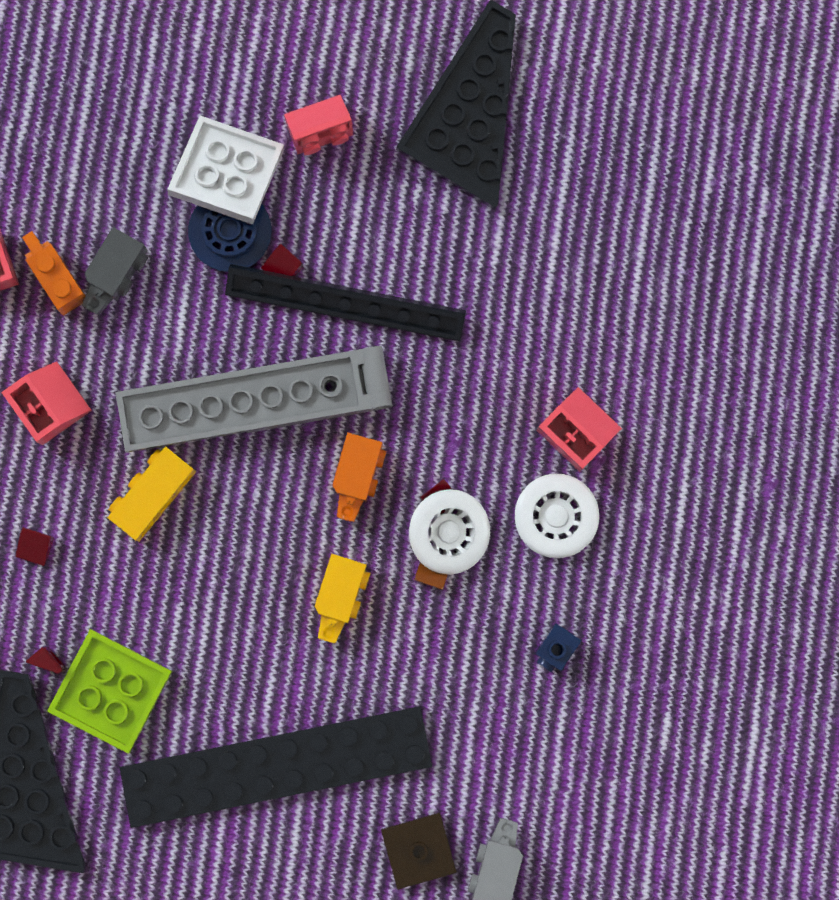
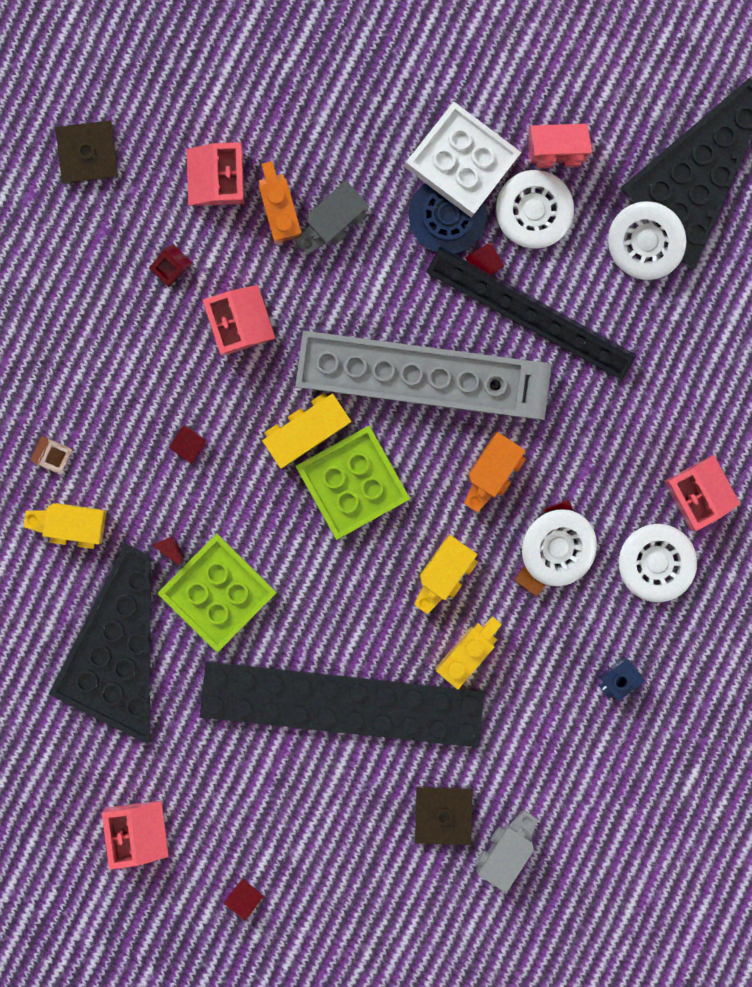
camera: 20 degrees right, 5 degrees up
none -> lime plate [296,425,410,540]
none -> yellow hinge [435,616,502,689]
none -> white wheel [496,170,574,249]
none -> white wheel [608,202,686,280]

